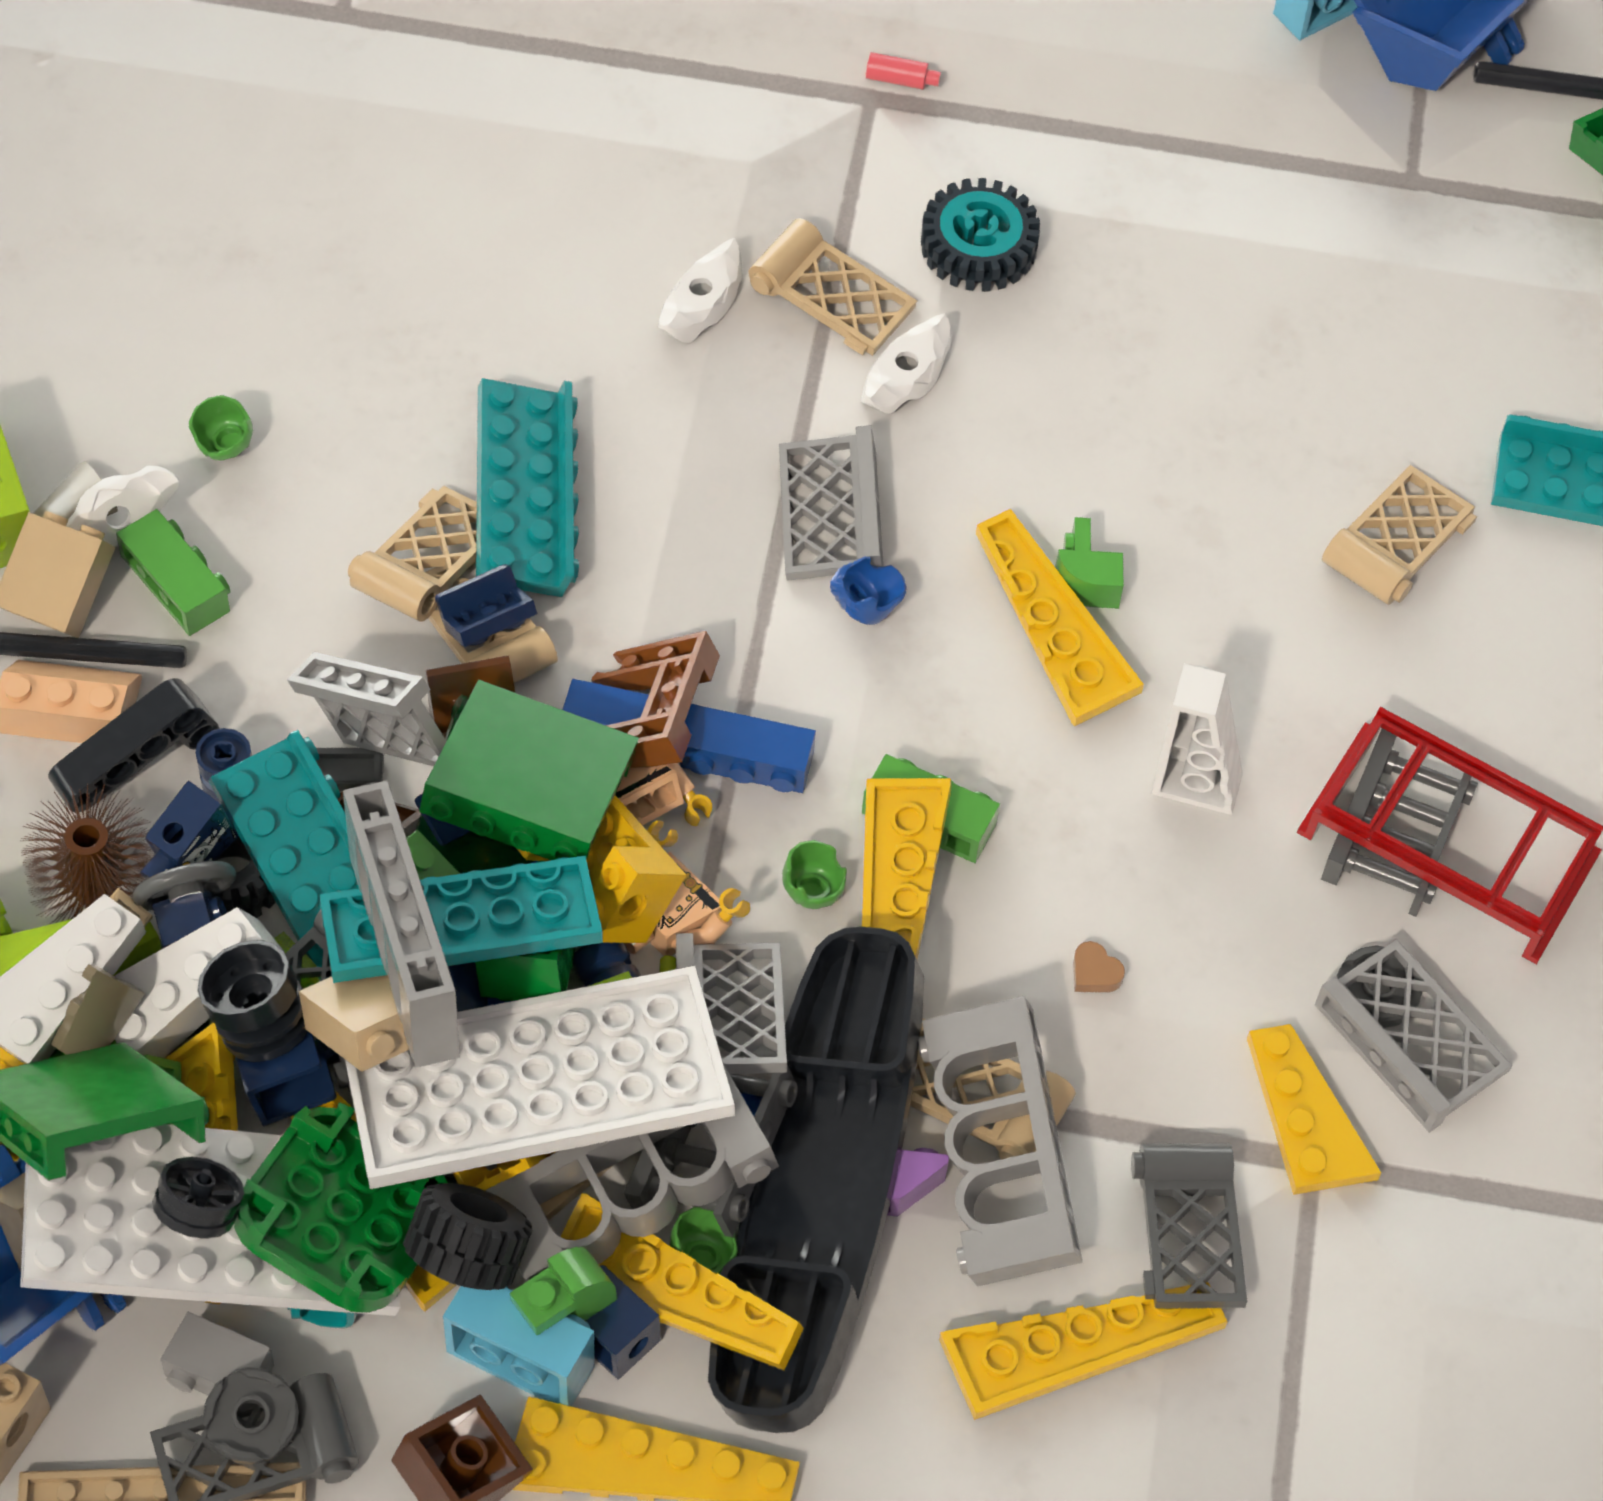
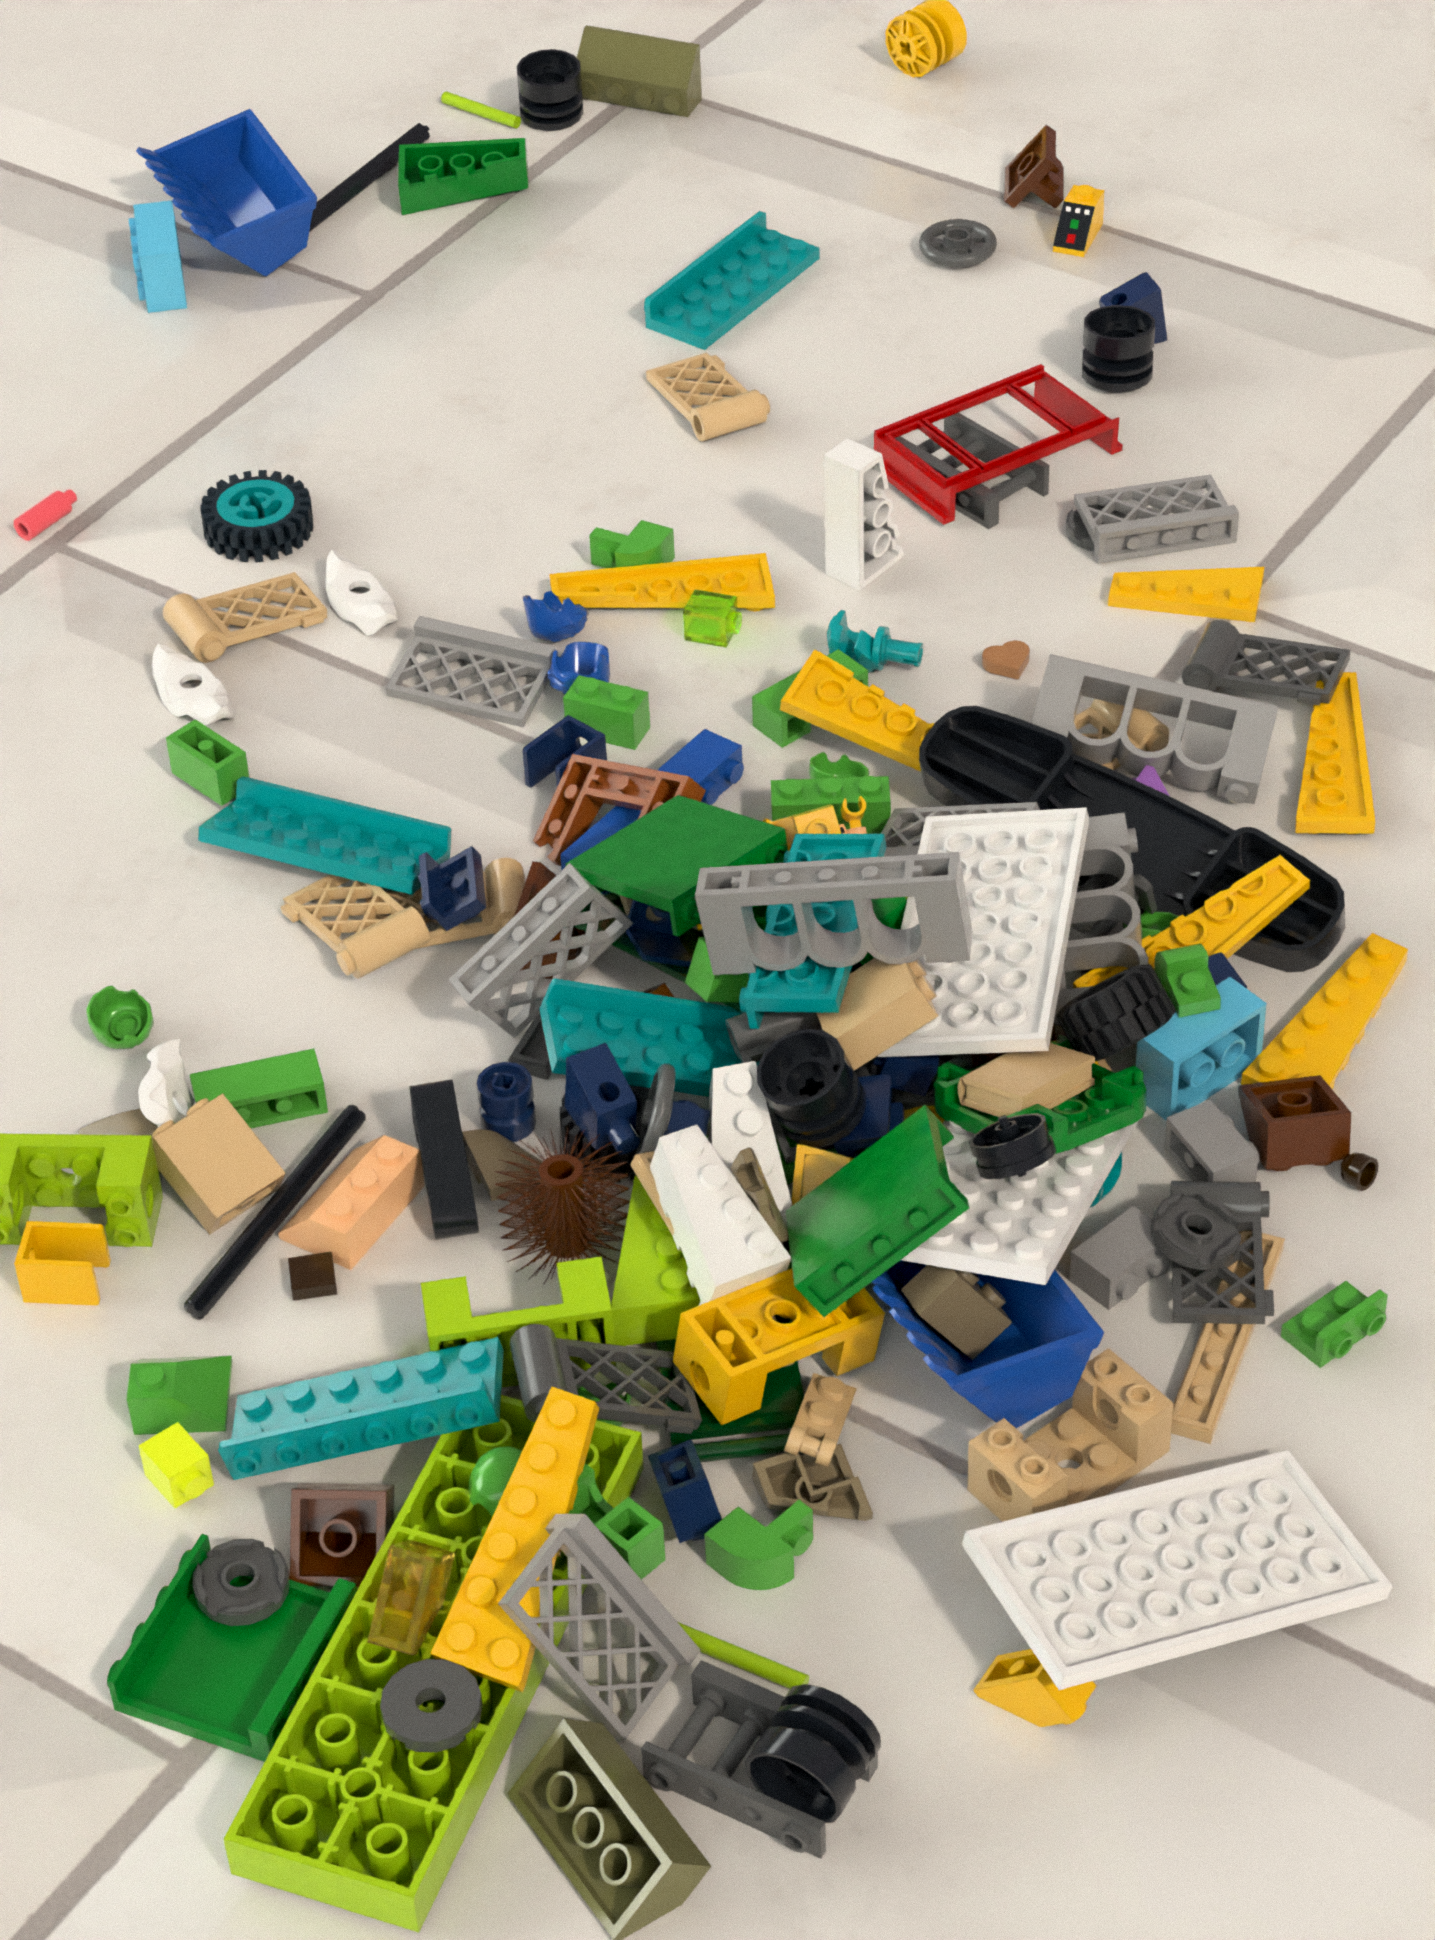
camera: 60 degrees left, 15 degrees down
none -> bright green brick [166,719,250,806]
none -> dark tan slope [462,1129,543,1201]
none -> blue hair [522,591,589,642]
none -> dark blue piece [522,715,607,788]
none -> bright green brick [563,675,650,750]
none -> clear neon green brick [683,589,742,648]
none -> bright green brick [771,776,891,834]
none -> teal piece [827,610,923,673]
none -> tan piece [958,1043,1095,1117]
none -> light grey brick [1164,1100,1260,1182]

